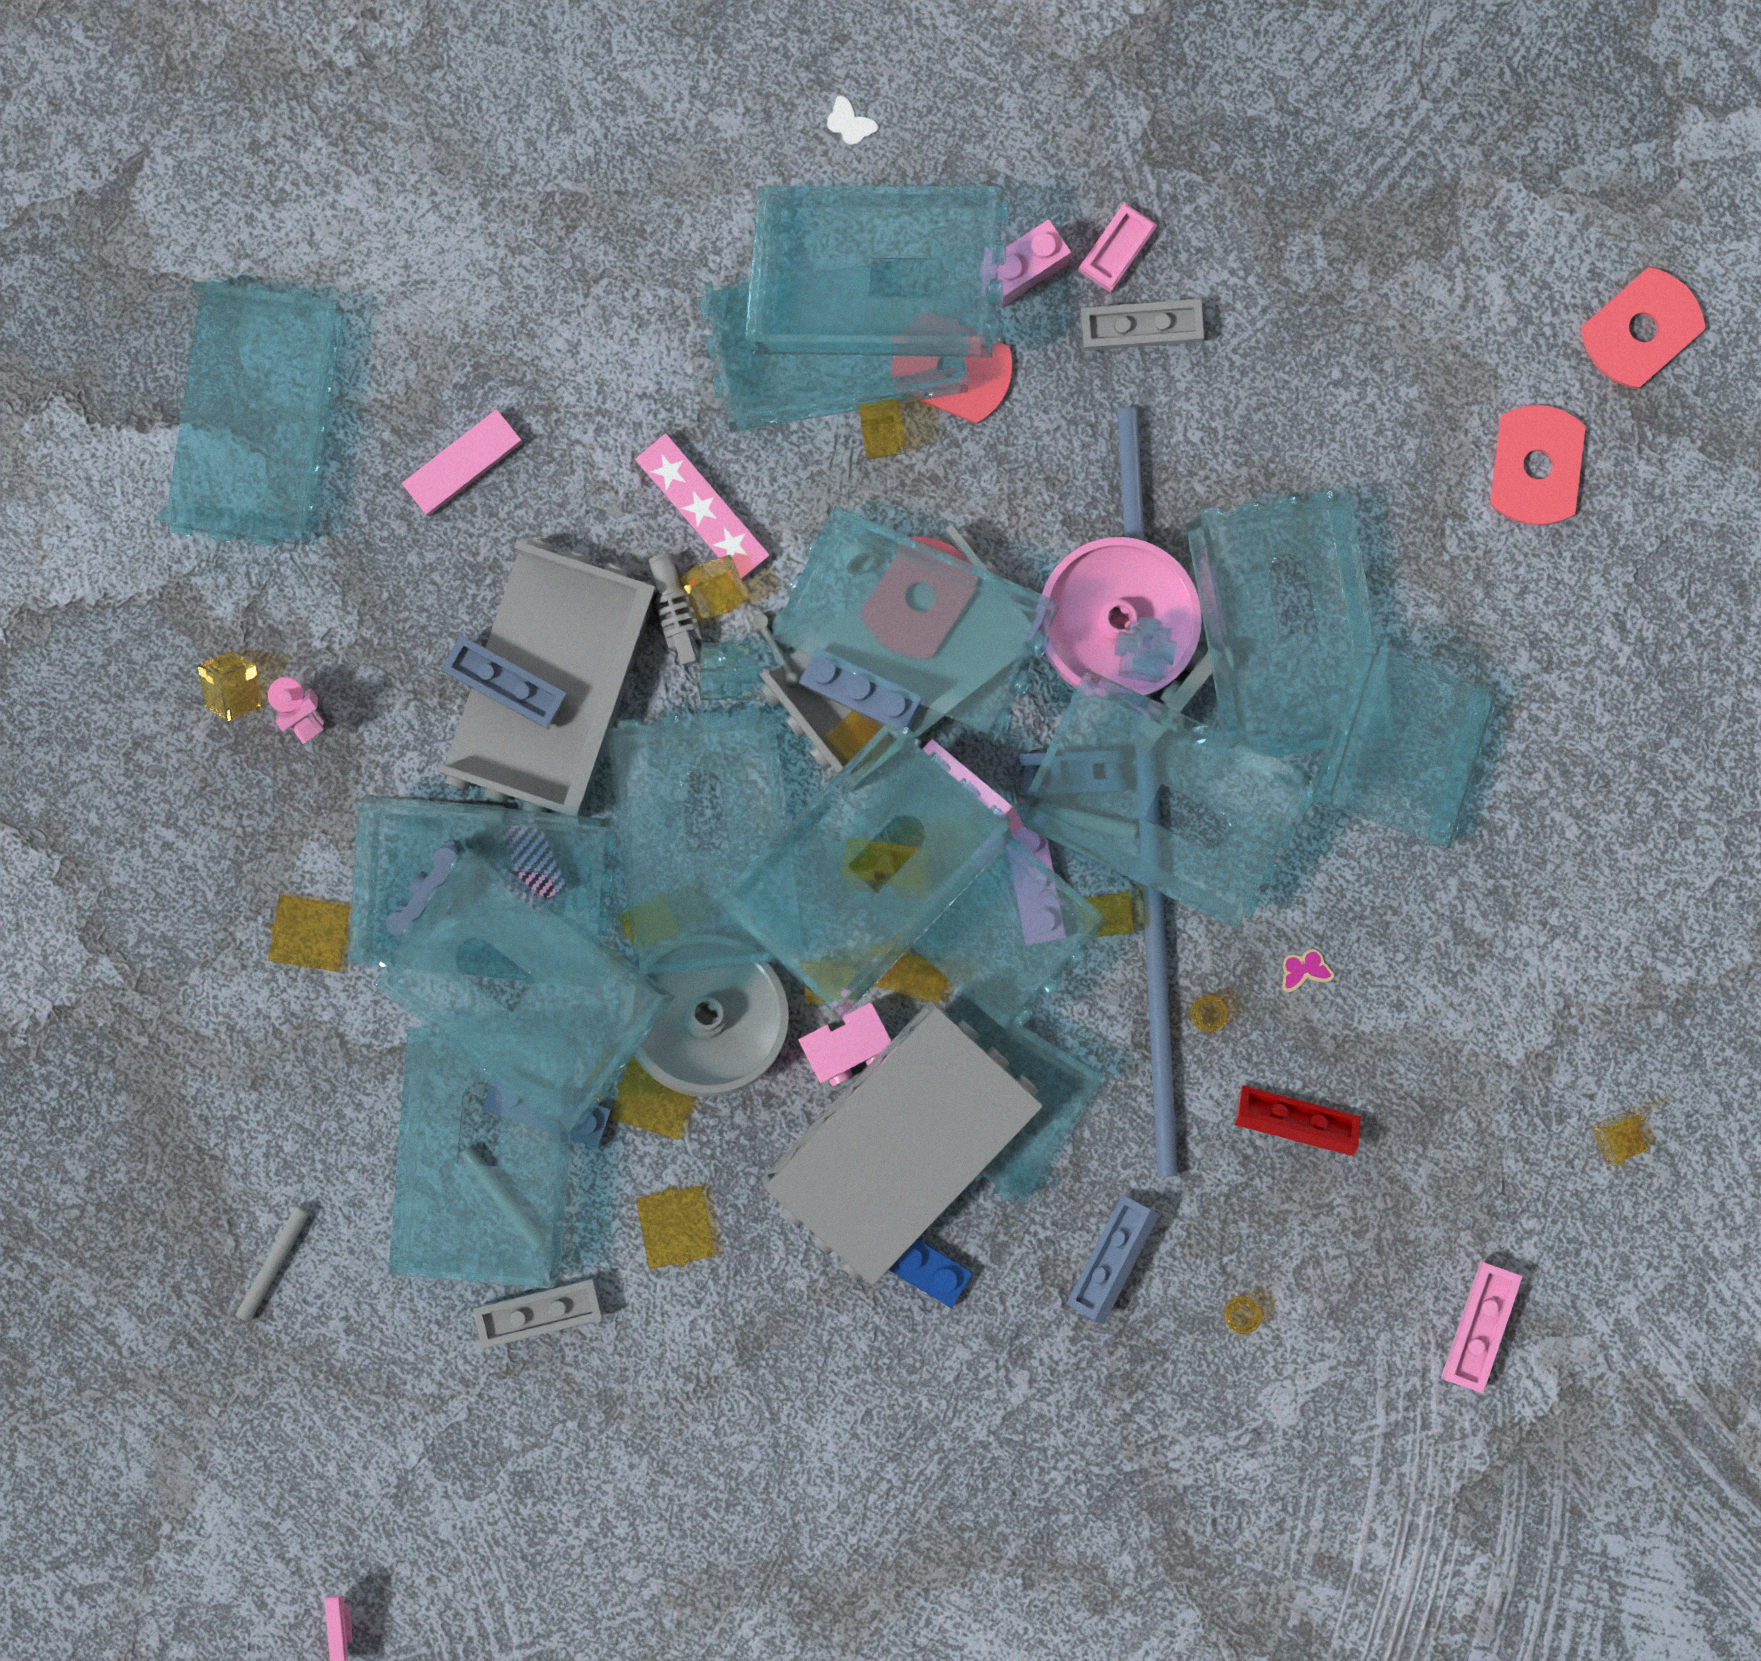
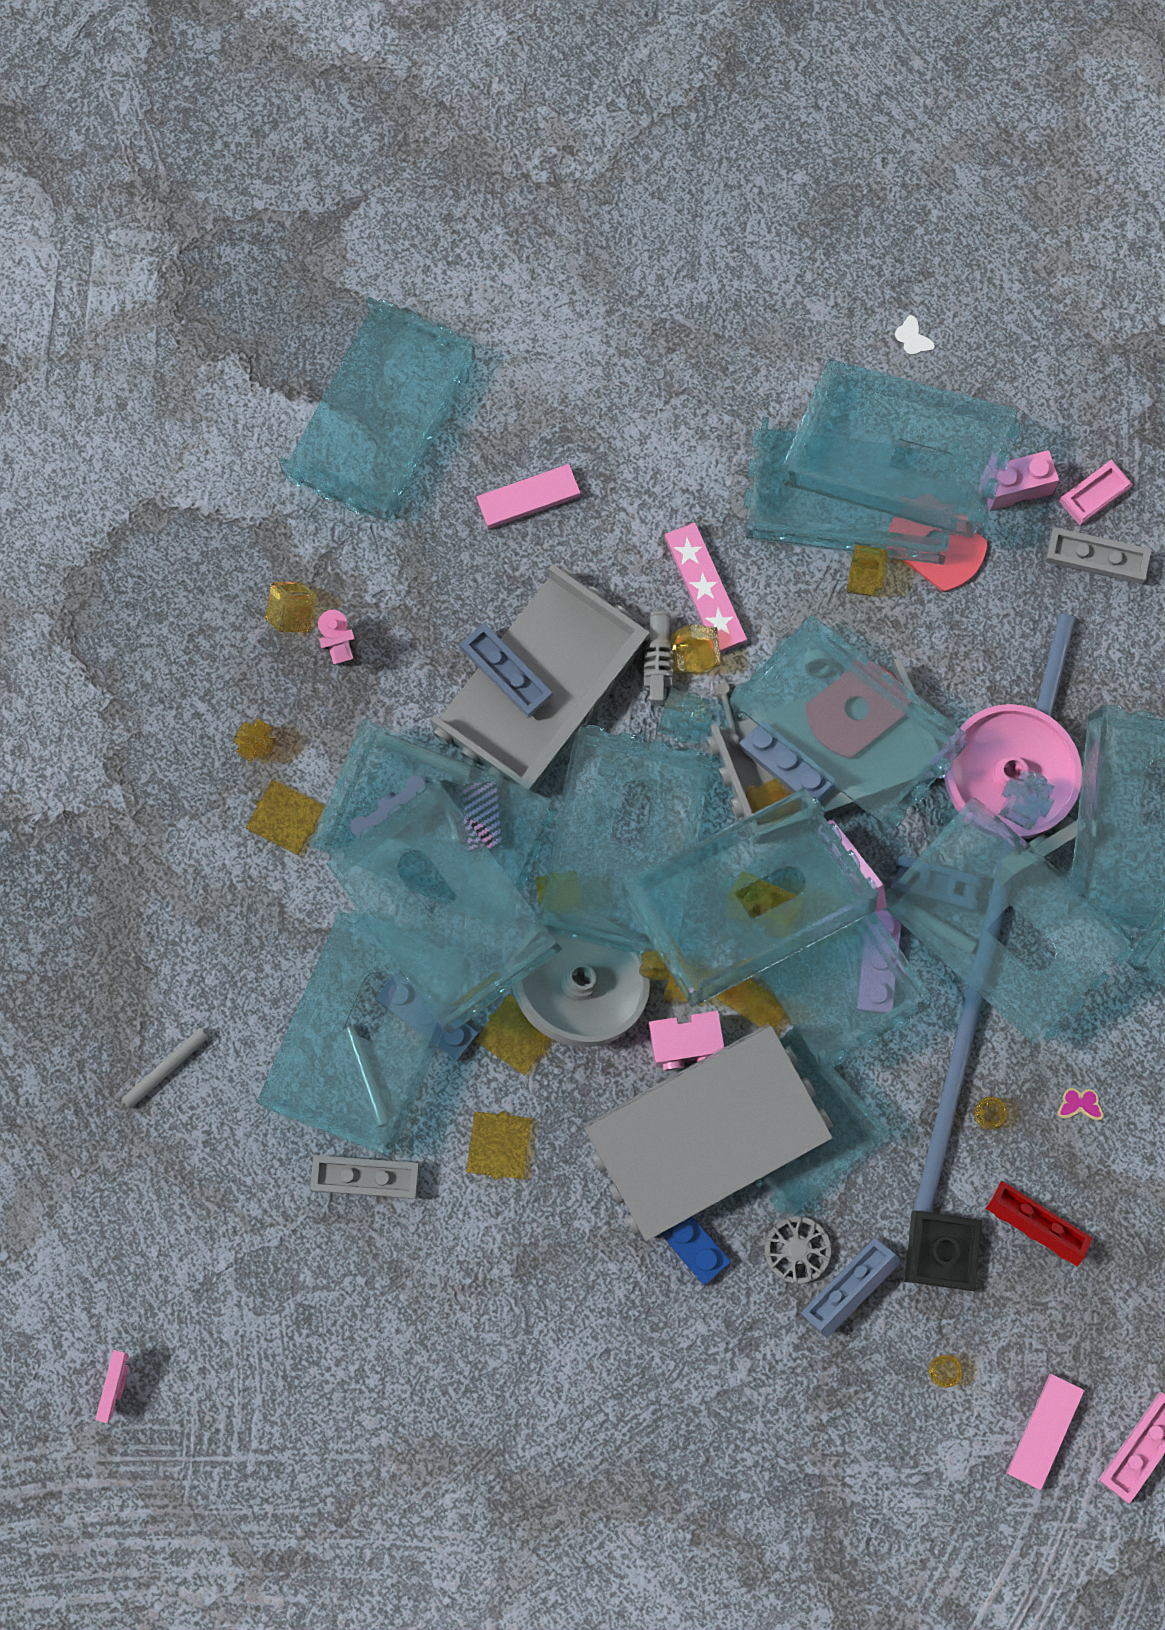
camera: 20 degrees right, 10 degrees down
clear yellow panel [1078,892,1134,939] -> none
none -> clear yellow gear [233,718,276,763]
none -> clear yellow bush [639,951,672,980]
none -> light grey wheel [765,1217,831,1284]
none -> pearl dark grey tile [904,1210,982,1291]
none -> bright pink tile [1006,1374,1084,1490]

